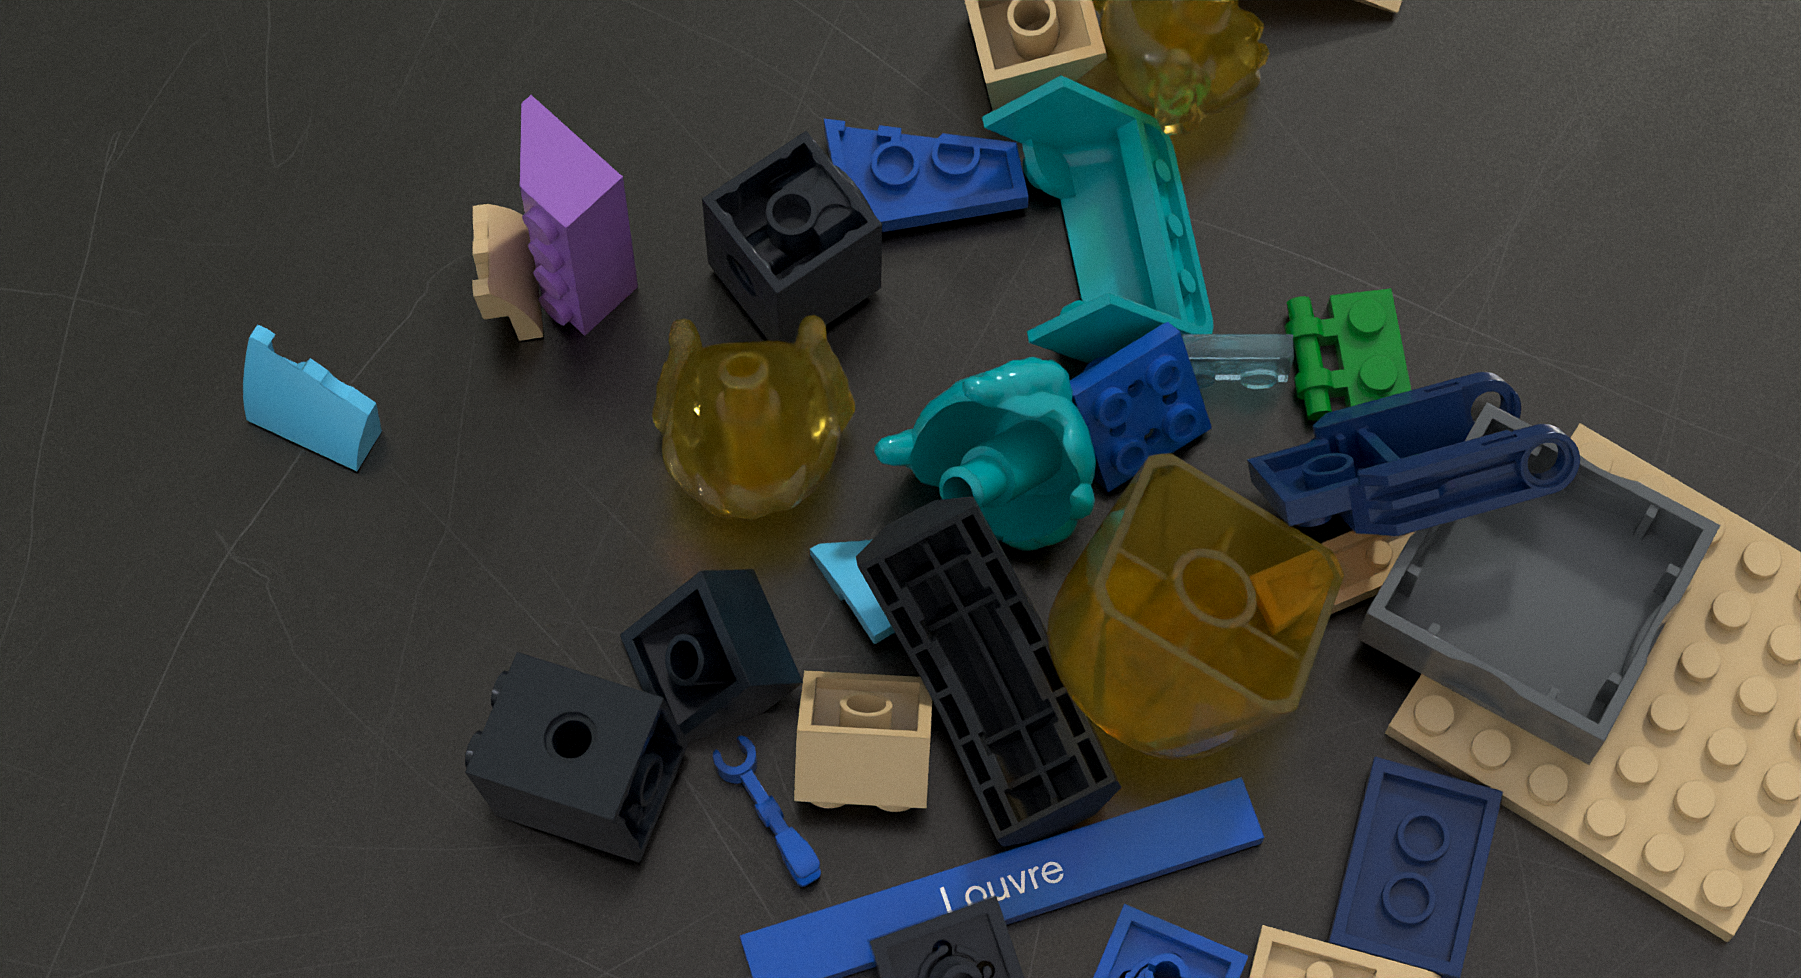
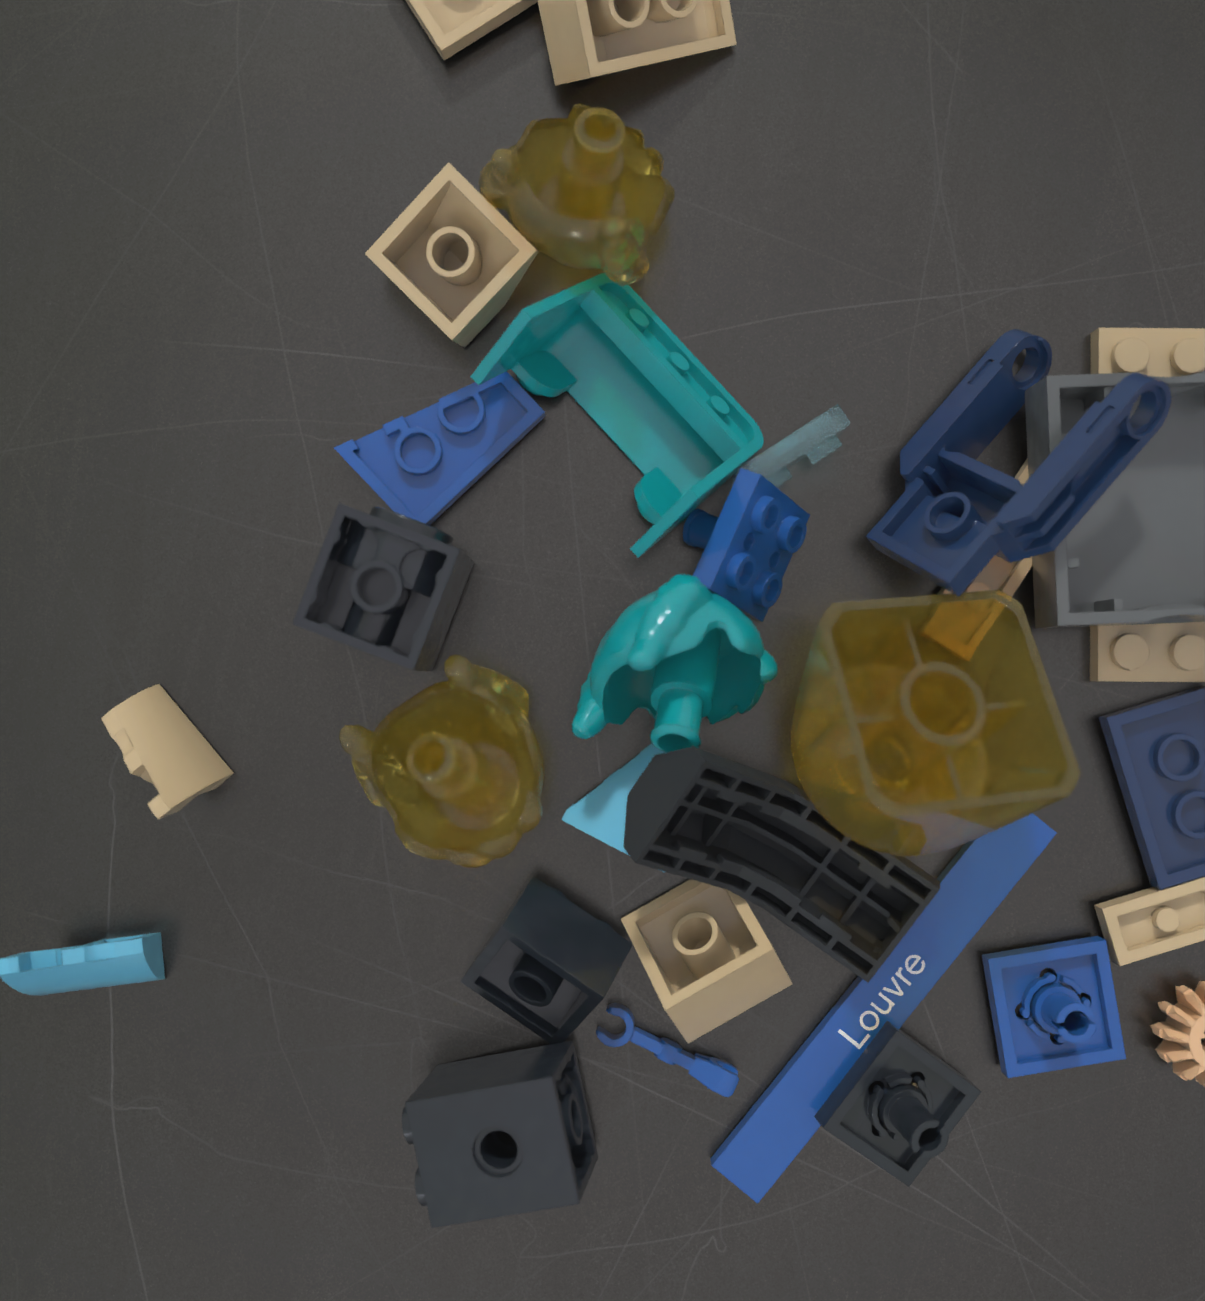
camera: 30 degrees left, 20 degrees up
medium lavender slope [520,95,638,336] -> none
green plate [1284,288,1411,421] -> none

